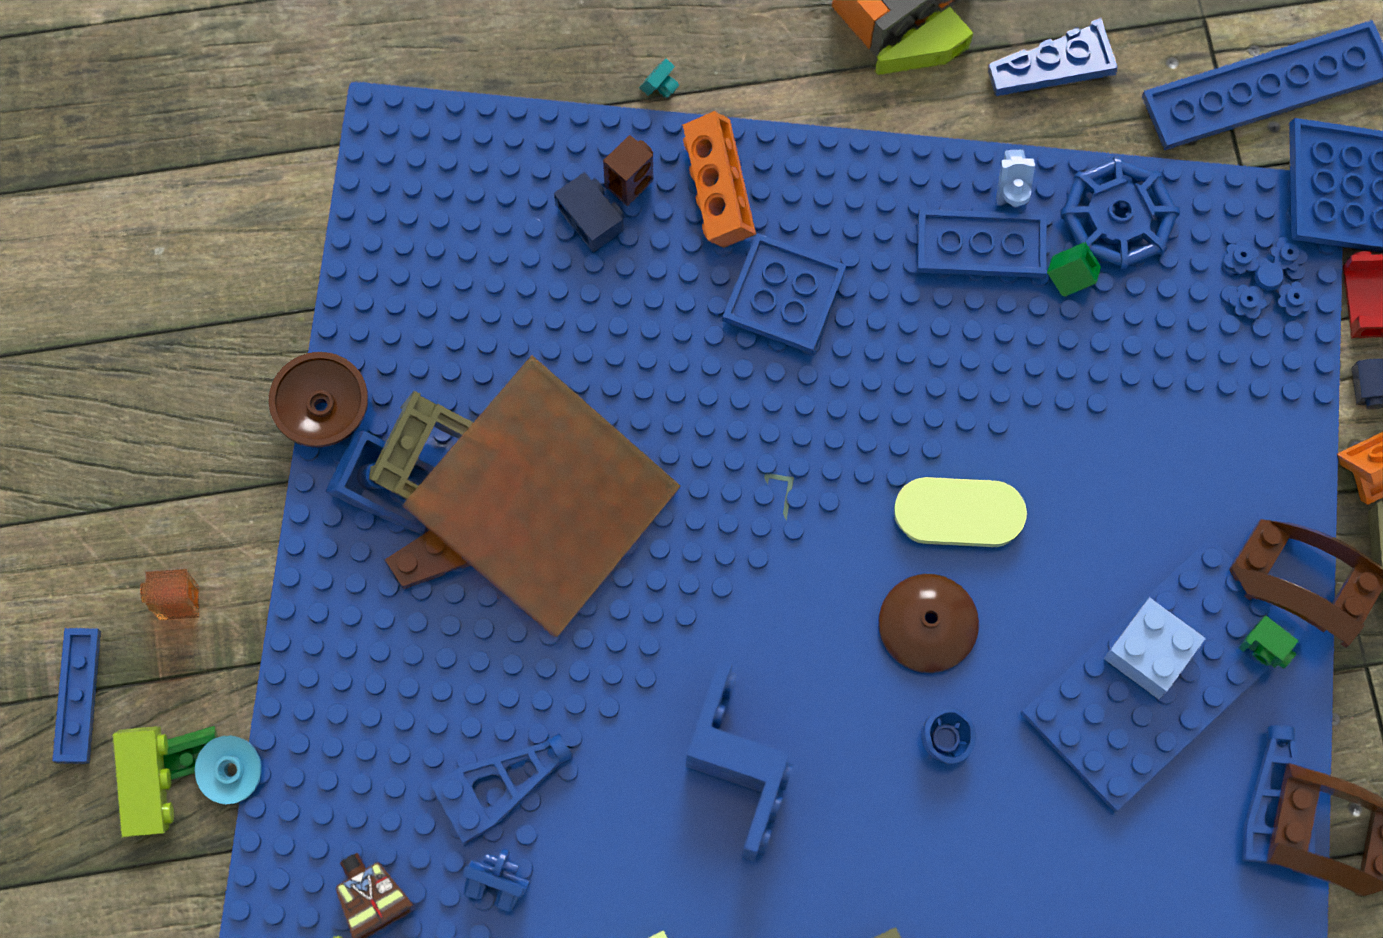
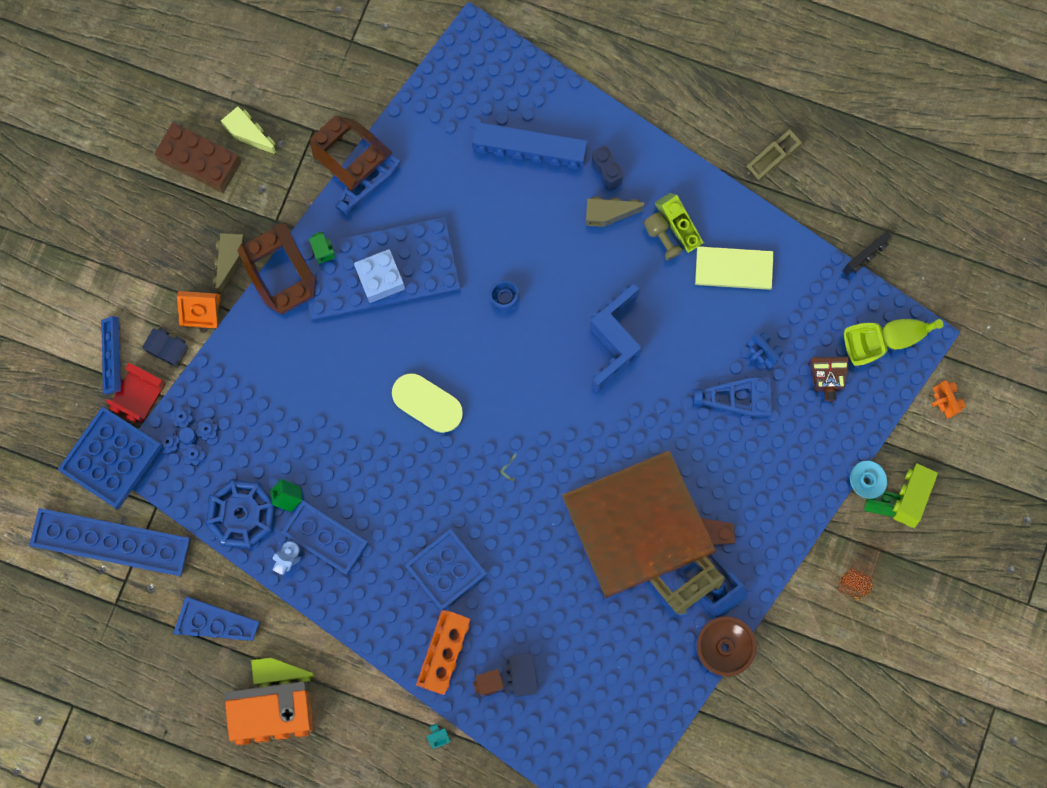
camera: 145 degrees left, 5 degrees up
blue plate [53,628,101,764] -> none
reddish brown dish [878,574,979,673] -> none

